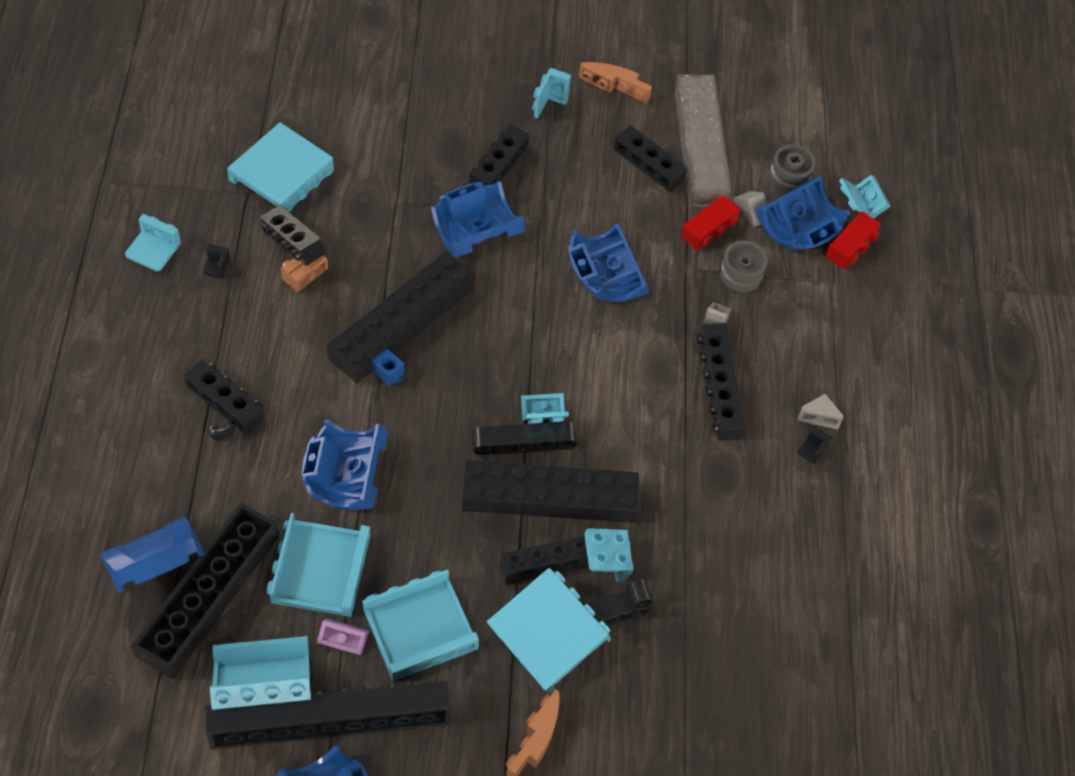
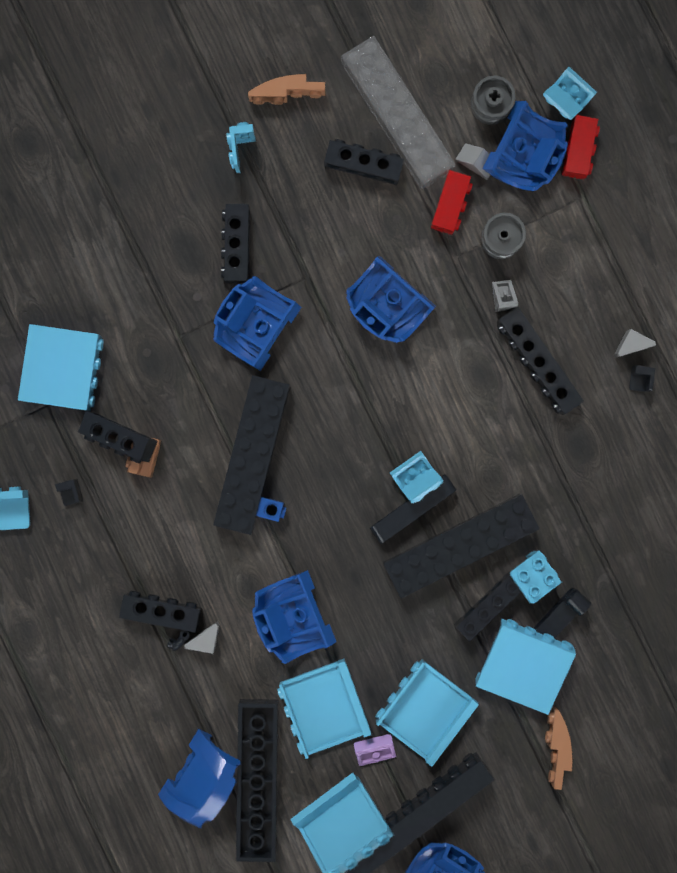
camera: 25 degrees left, 30 degrees up
none -> light grey slope [184,621,220,654]

